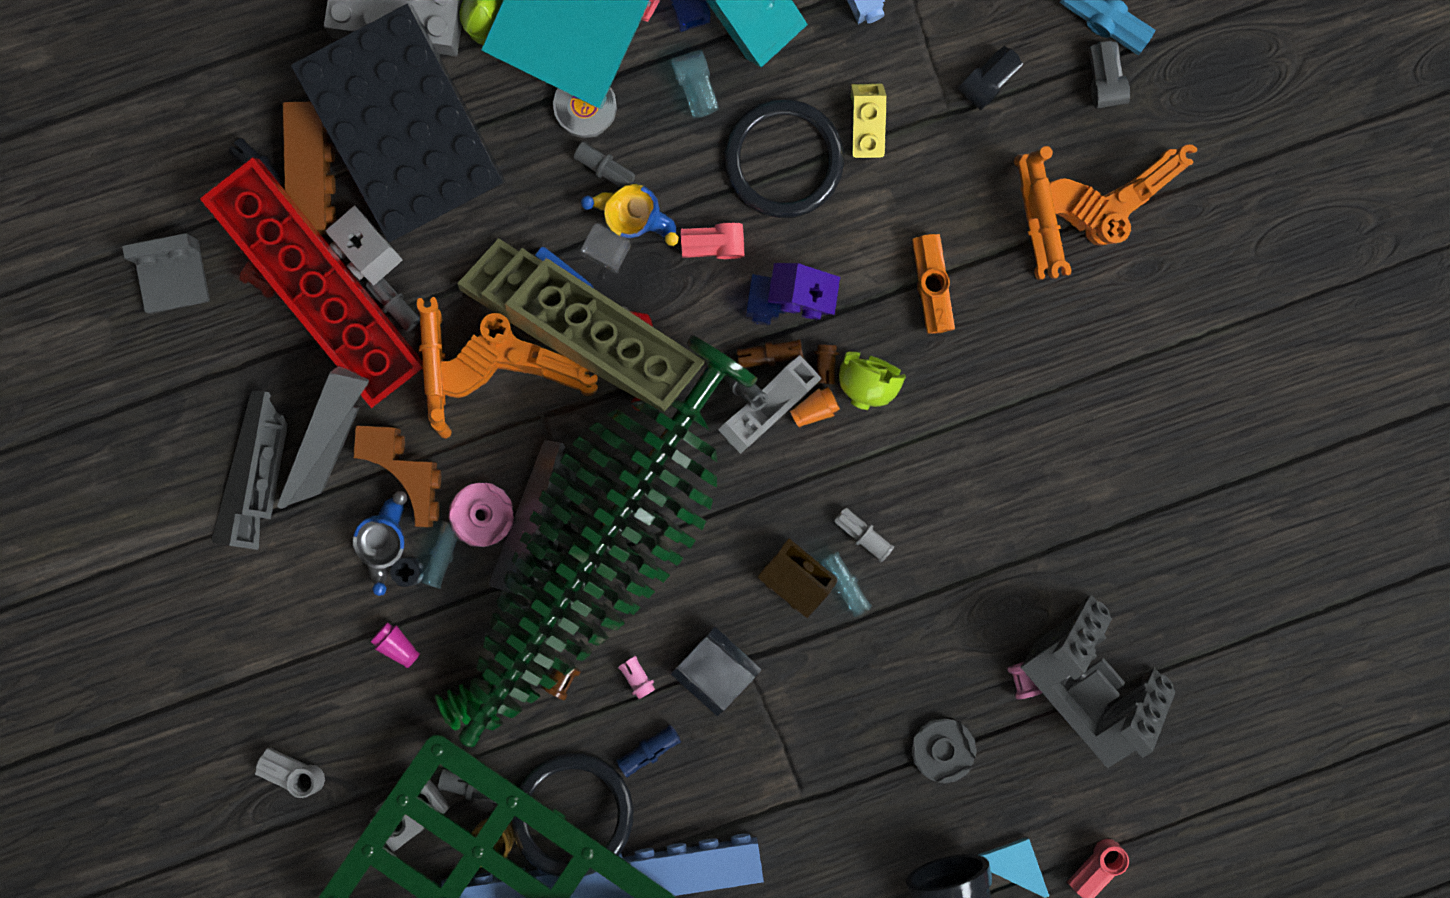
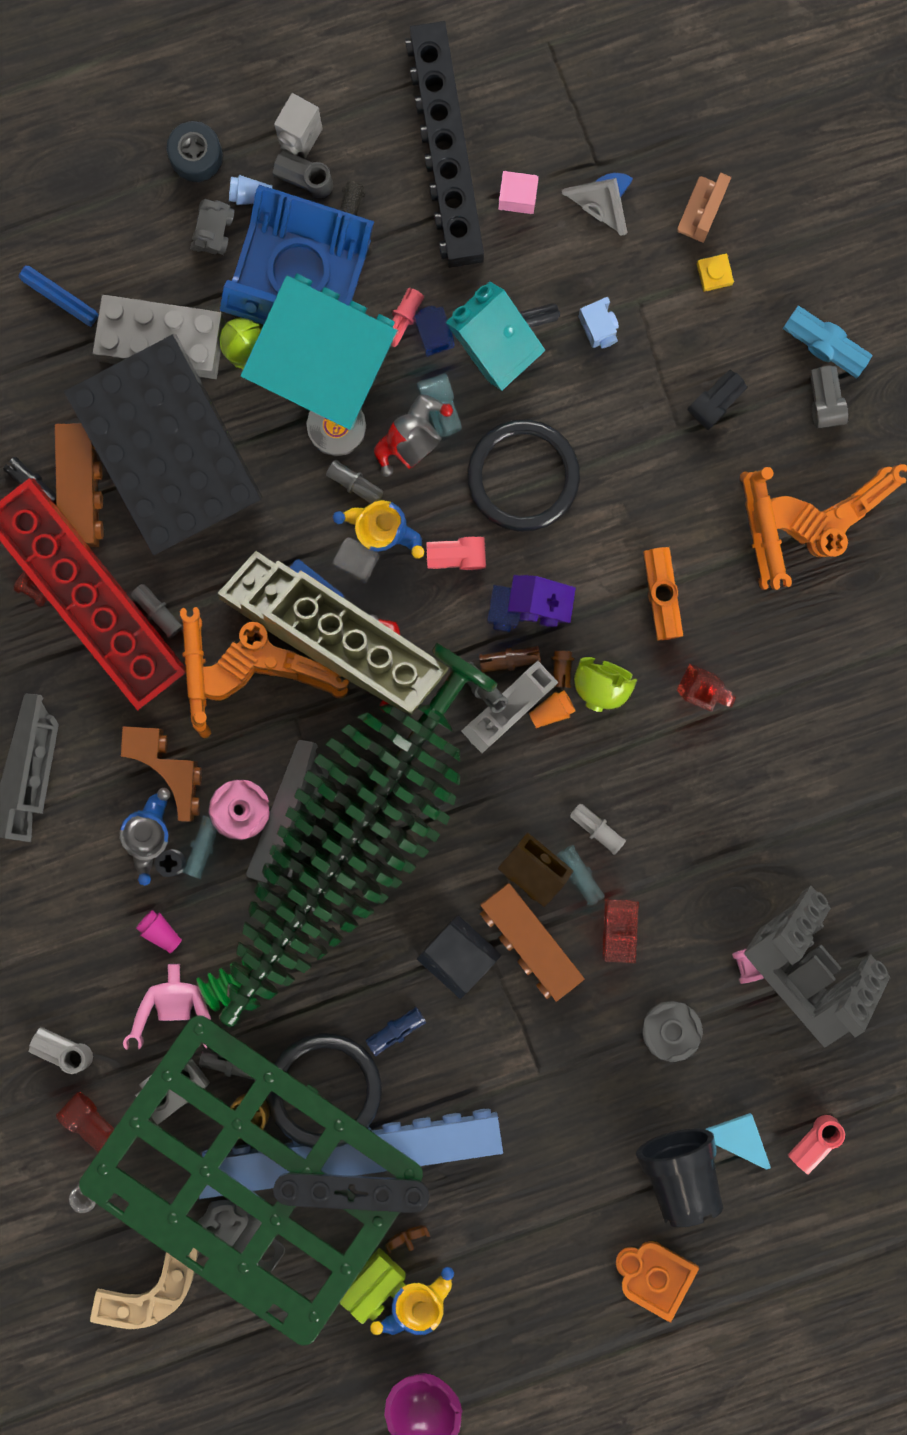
camera: 10 degrees right, 0 degrees up
dark grey wedge [277,366,369,509] -> none
light grey brick [326,205,403,285] -> none
reddish brown bush [541,666,581,700] -> none
bright pink pin [618,656,655,700] -> none
light yellow bracket [851,84,887,158] -> none
none -> clear red piece [56,1092,114,1153]
none -> bright pink piece [123,964,211,1050]
none -> flat silver piece [374,394,453,477]
none -> dark orange brick [479,882,585,1002]
none -> clear red brick [602,898,639,963]
none -> clear red brick [677,664,736,712]

